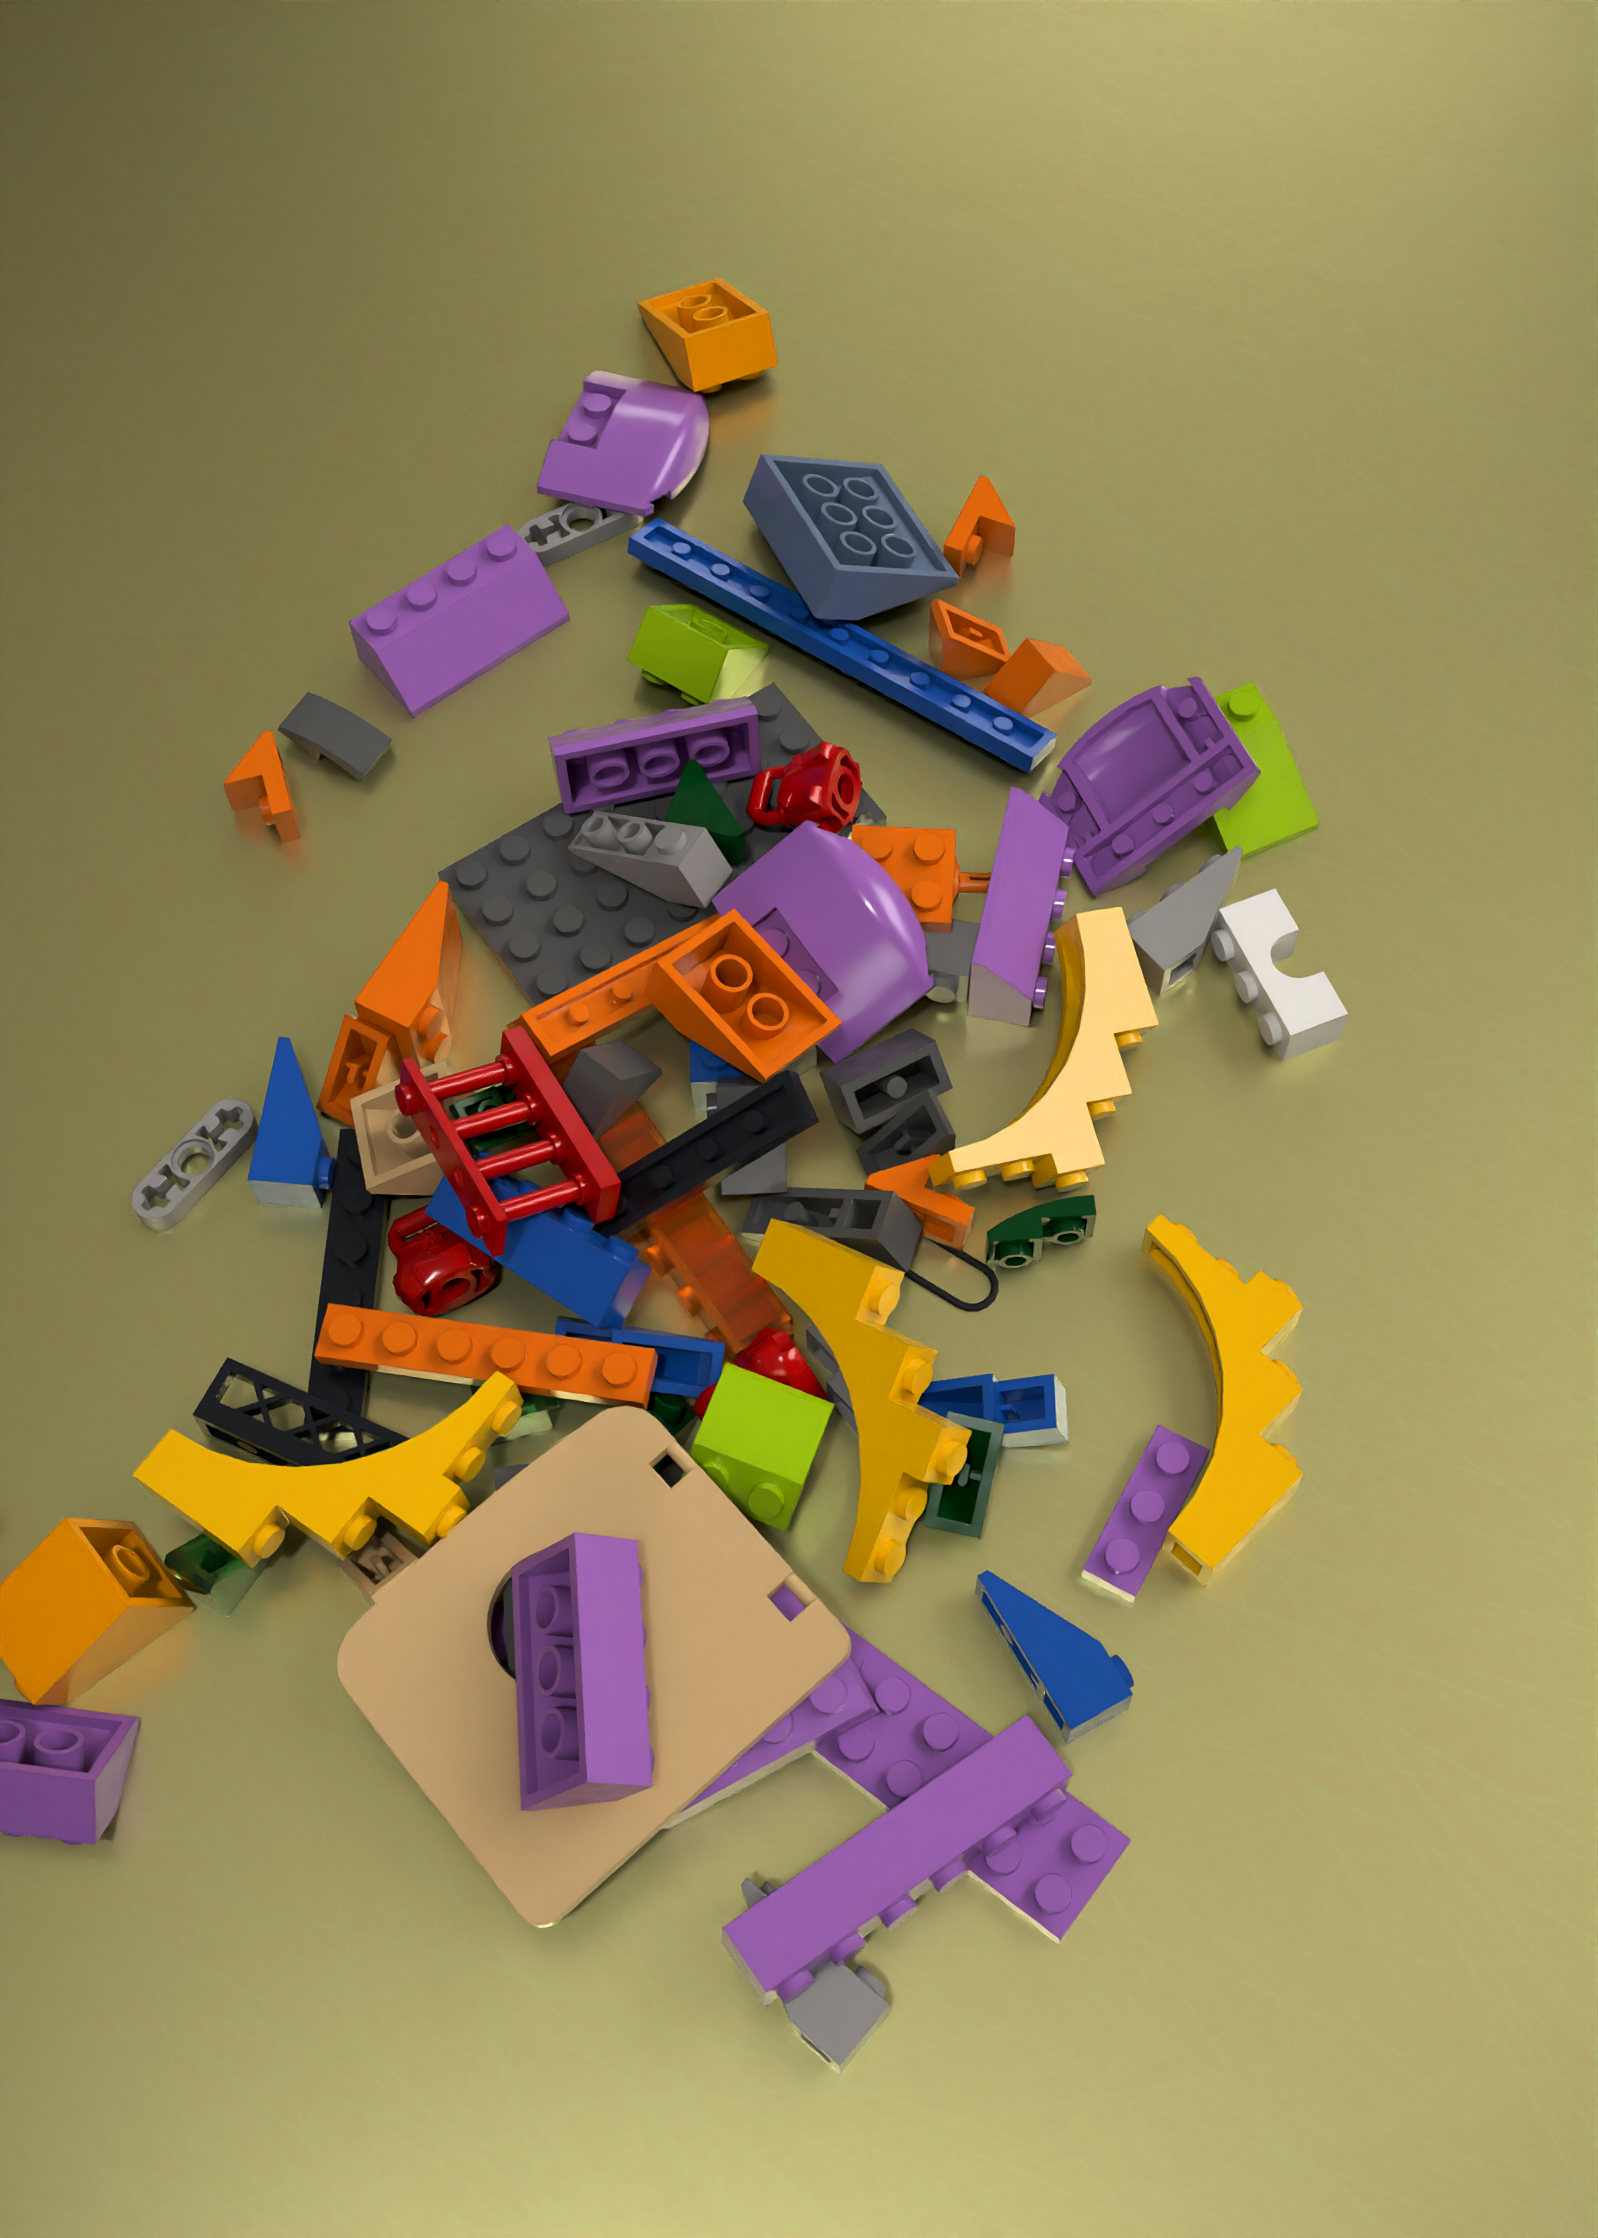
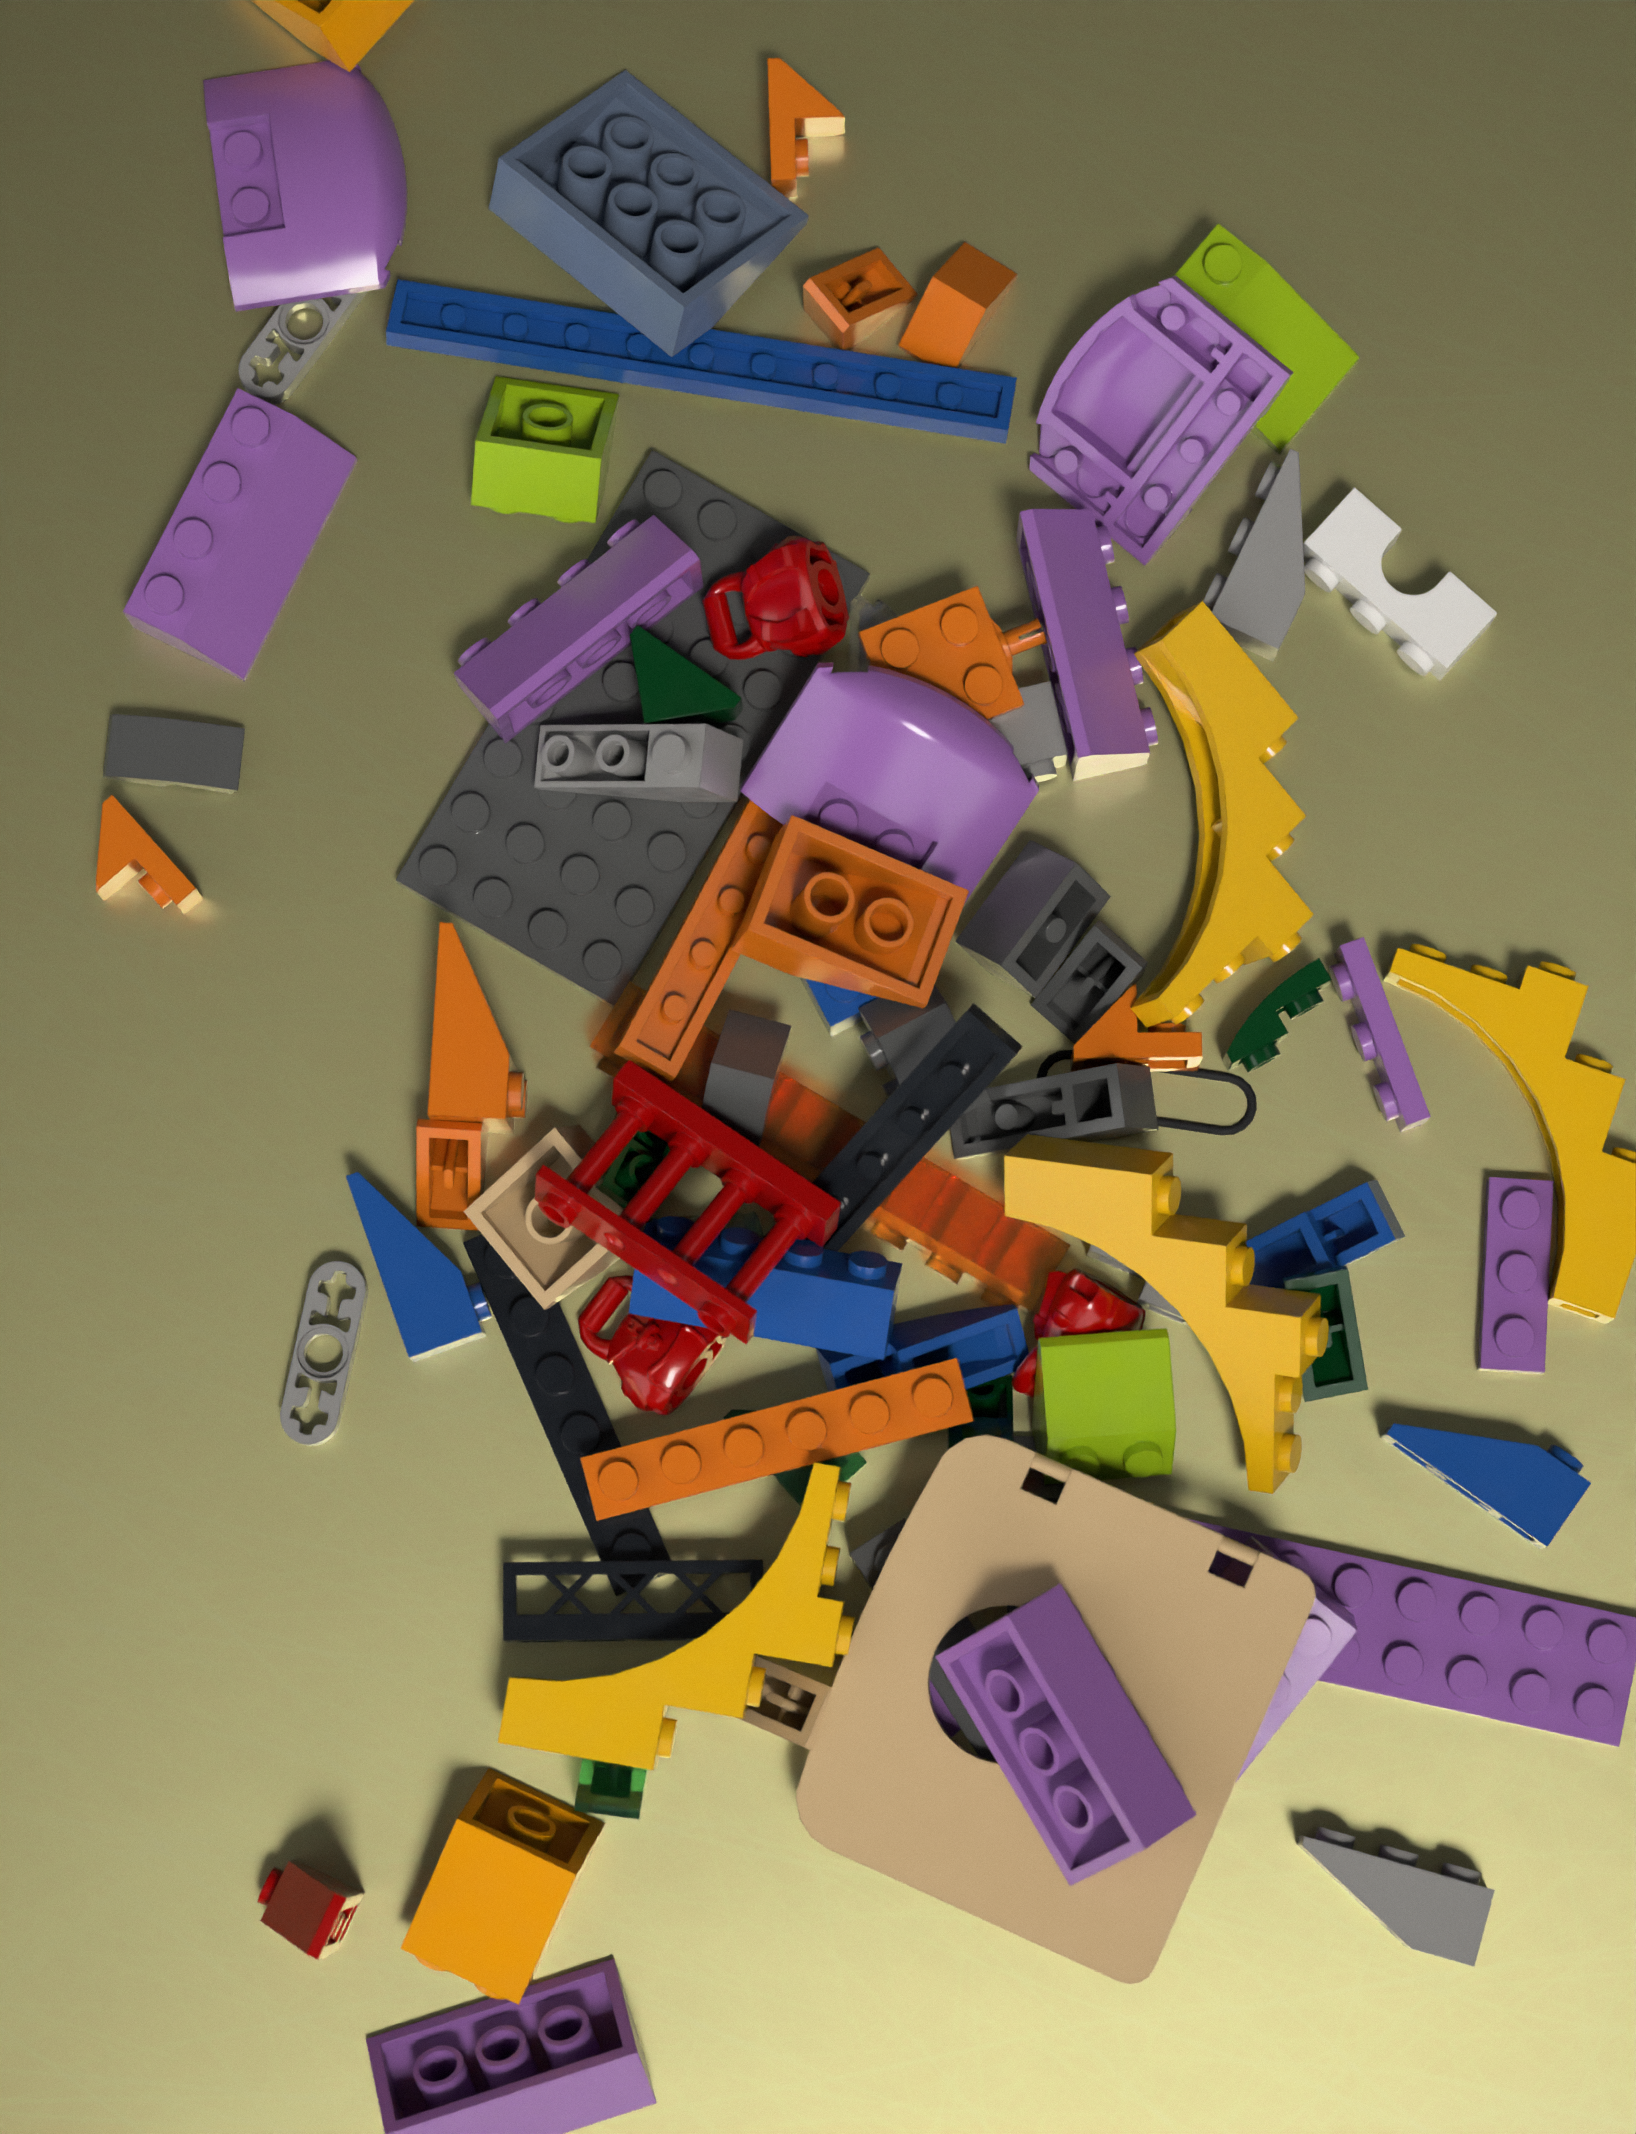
camera: 25 degrees left, 20 degrees up
medium lavender brick [721,1715,1073,2007] -> none
none -> medium lavender plate [1329,937,1431,1133]

